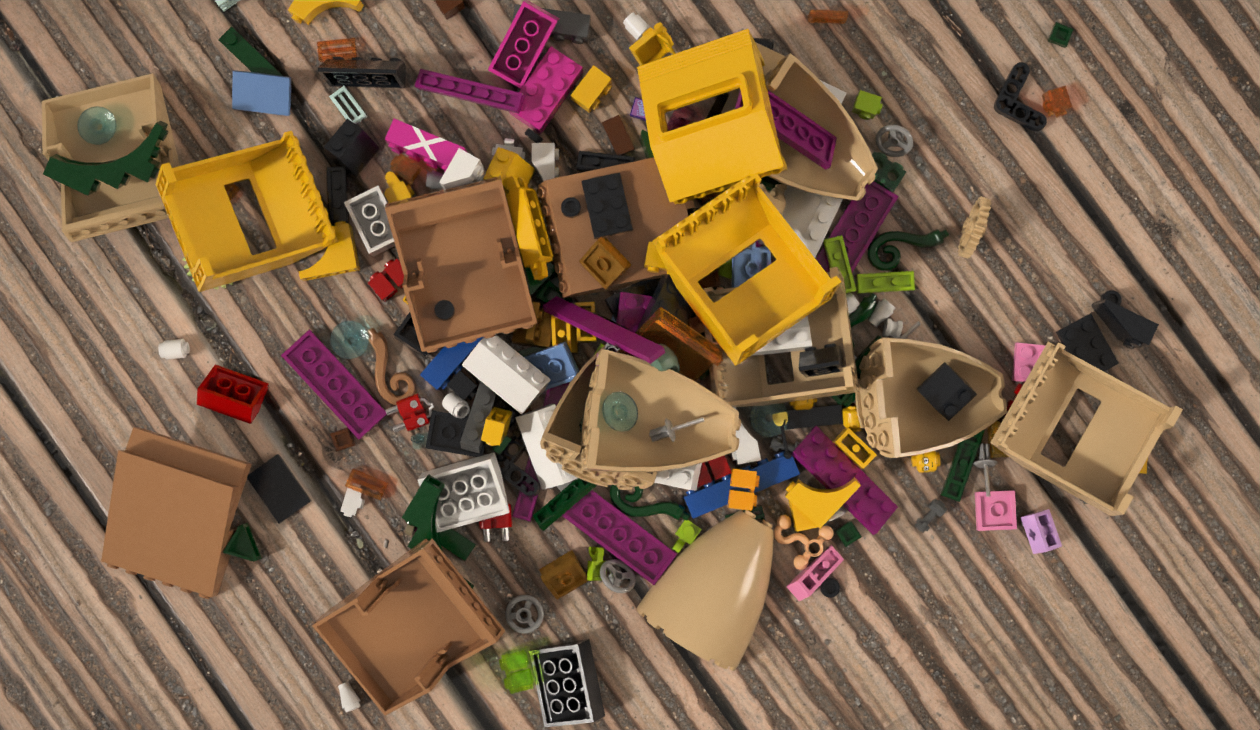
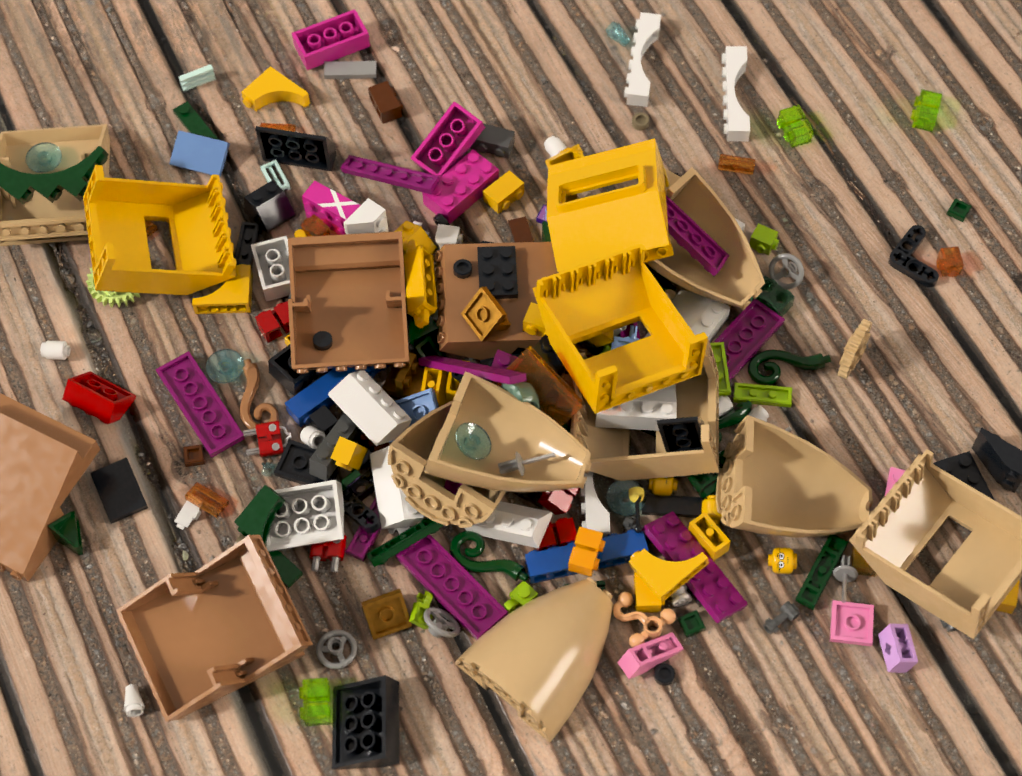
camera: 15 degrees right, 25 degrees down
black slope [917,362,977,421] -> none

